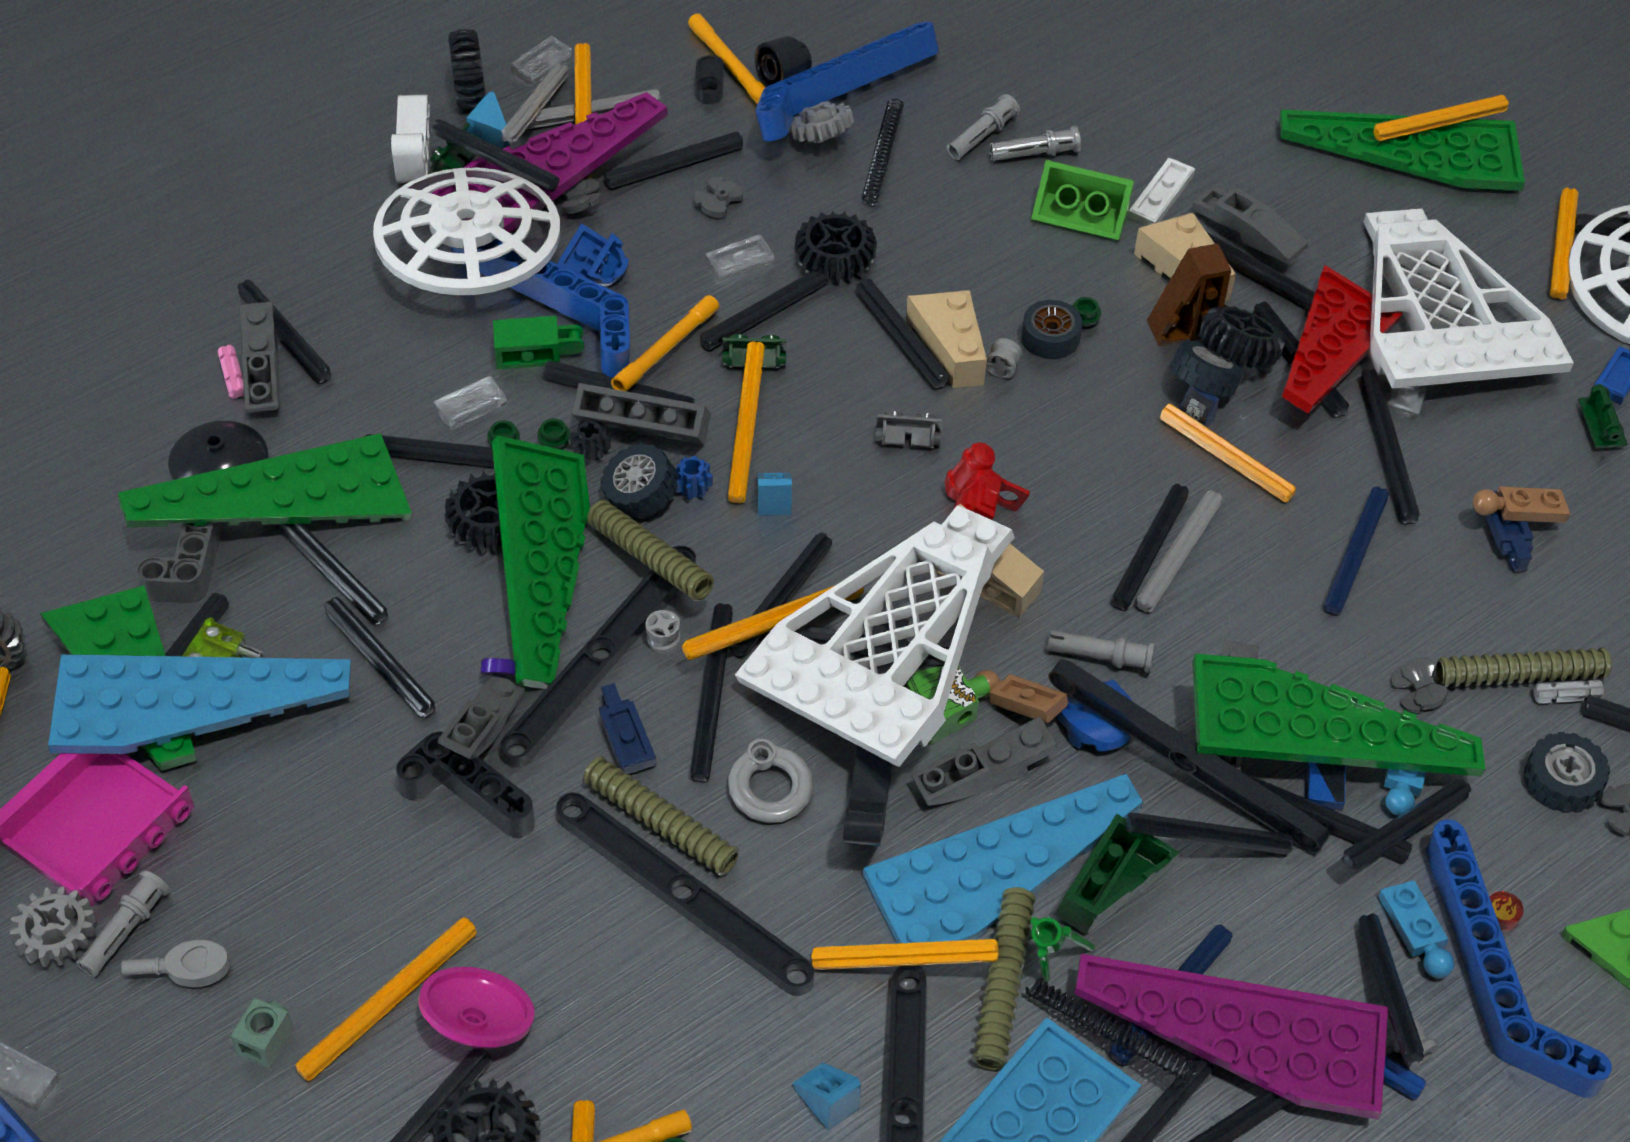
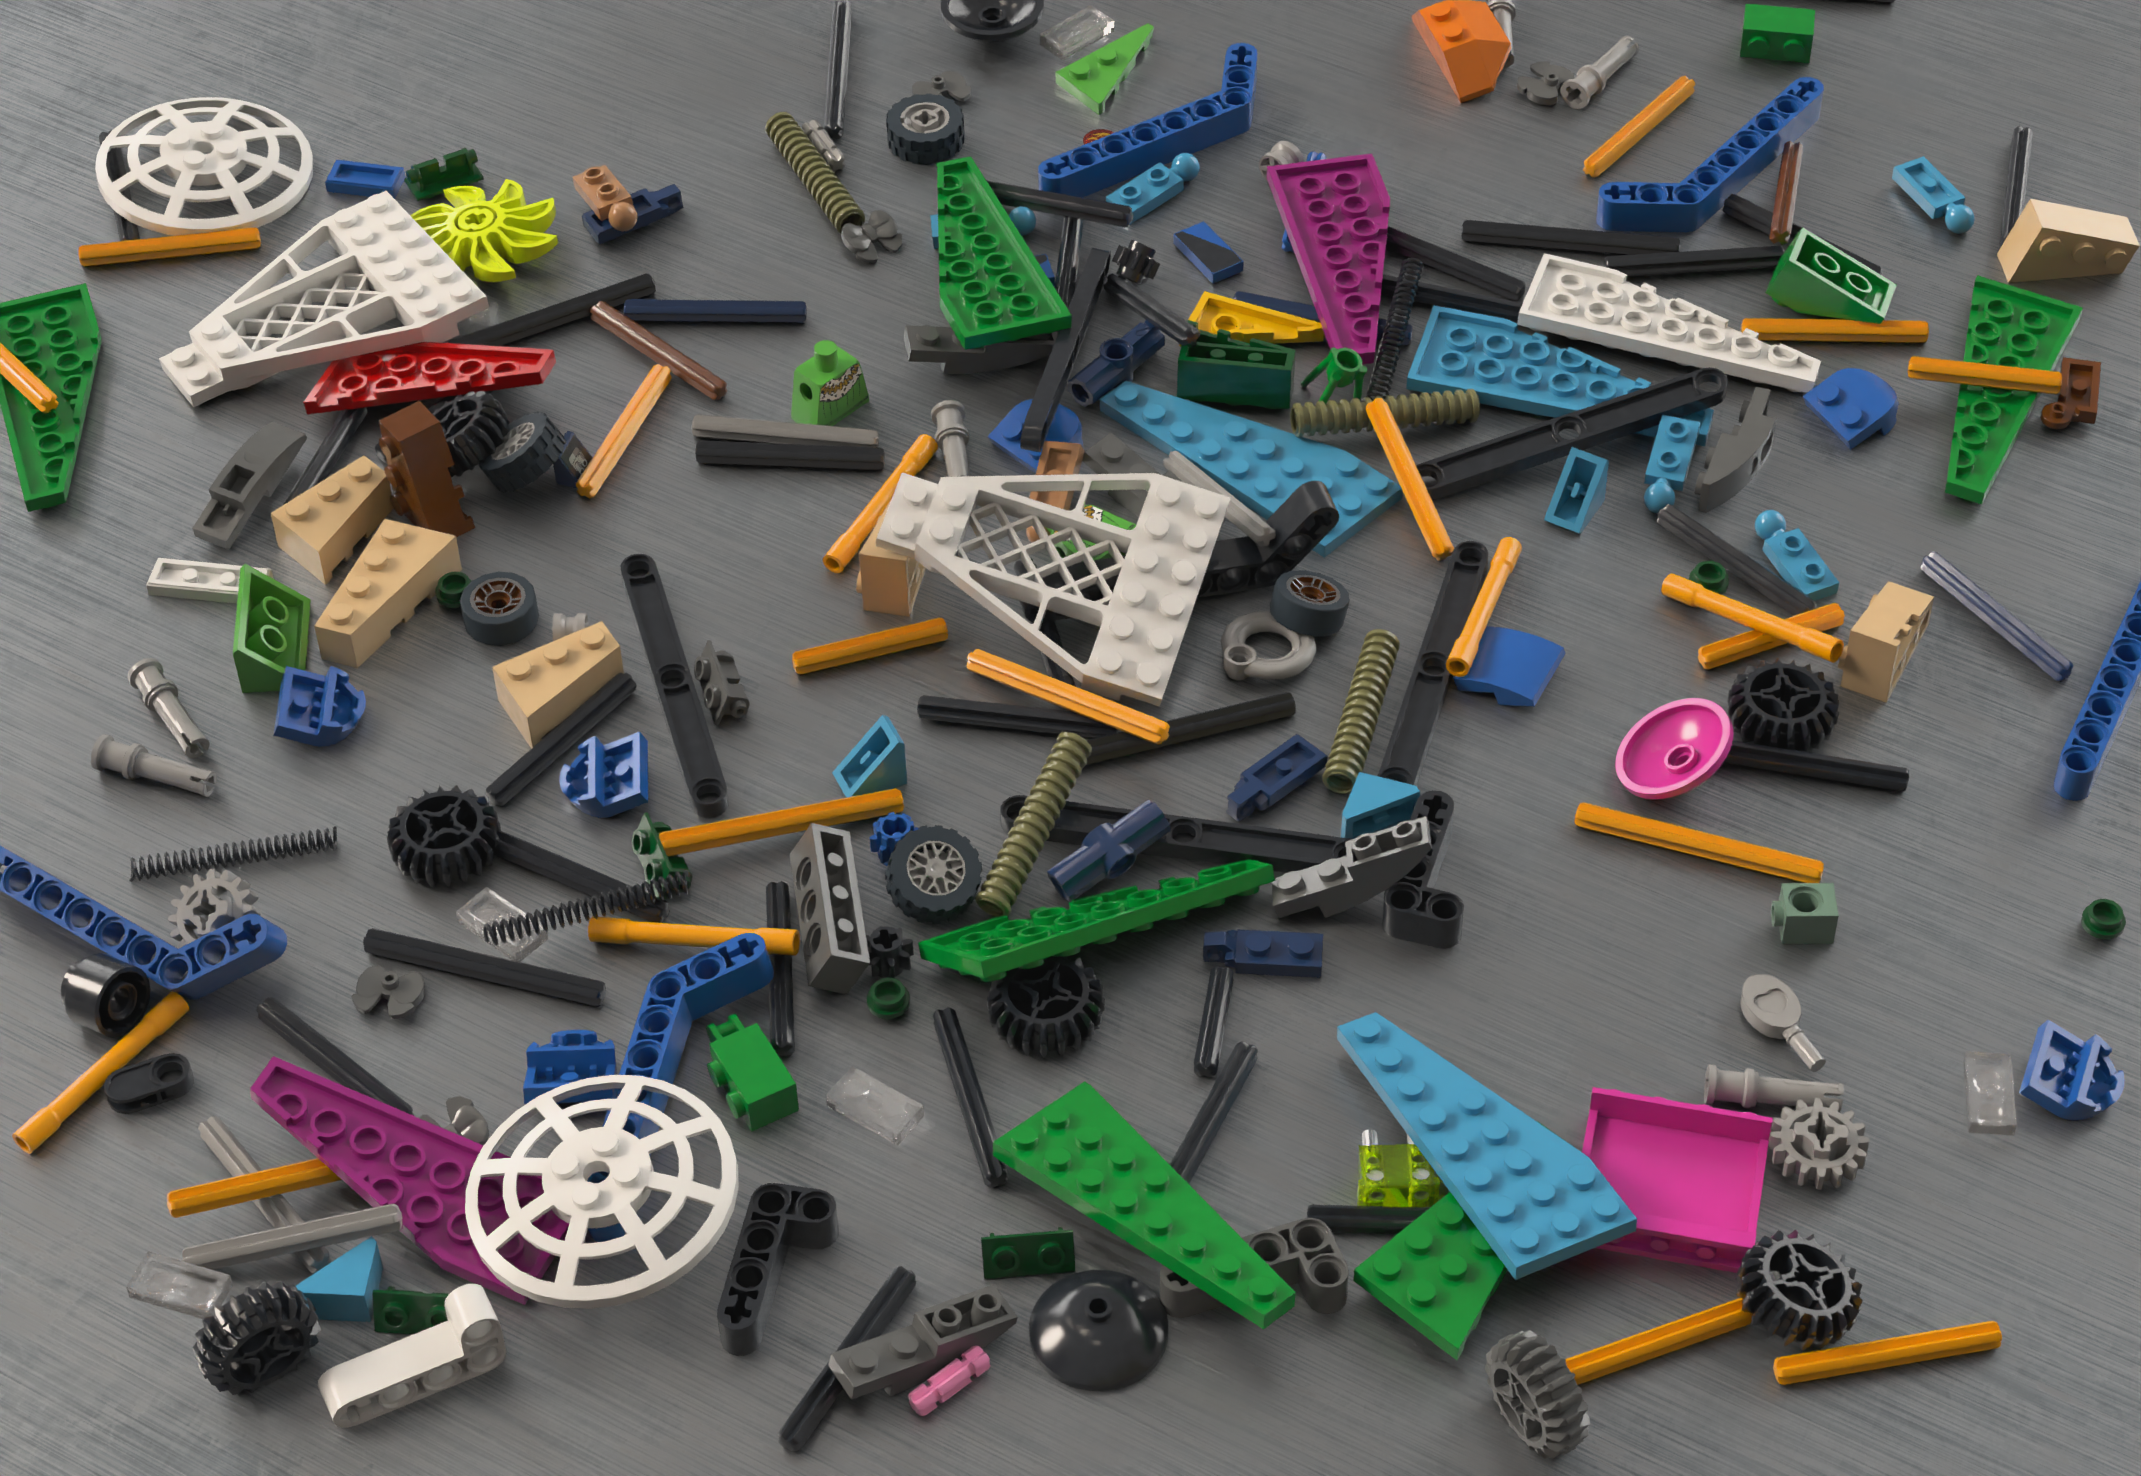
camera: 110 degrees left, 5 degrees down
black axle [324,597,436,718] -> none
black axle [431,119,560,192] -> none
dark purple tile [481,658,515,676] -> none
dark green plate [487,420,520,447] -> none
light grey wheel [645,610,681,654] -> none
red piece [944,442,1030,520] -> none
black axle [1359,913,1424,1063] -> none
none -> blue slope [273,666,366,747]
none -> tan wedge [314,519,462,668]
none -> black axle [363,928,606,1006]
none -> neon yellow piece [410,179,559,282]
none -> black piece [483,870,691,946]
none -> blue slope [559,731,648,818]
none -> reddish brown axle [590,301,728,401]
none -> black beam [620,554,729,818]
none -> black beam [717,1183,839,1356]
none -> bright green torso [791,340,870,426]
none -> light orange axle [792,617,948,675]
none -> light orange piece [823,434,938,573]
none -> dark green hinge [981,1227,1076,1279]
none -> dark blue piece [1047,799,1171,902]
none -> dark blue piece [1067,320,1165,407]
none -> black gear [1112,240,1160,285]
none -> light grey axle [1163,451,1275,546]
none -> tile [1173,221,1244,284]
none -> yellow wing [1179,291,1325,347]
none -> black axle [1194,966,1234,1078]
none -> dark blue hinge [1203,929,1323,978]
none -> black wheel [1270,570,1350,637]
none -> dark azure slope [1341,772,1420,839]
none -> light orange piece [1446,537,1522,677]
none -> blue slope [1454,626,1566,707]

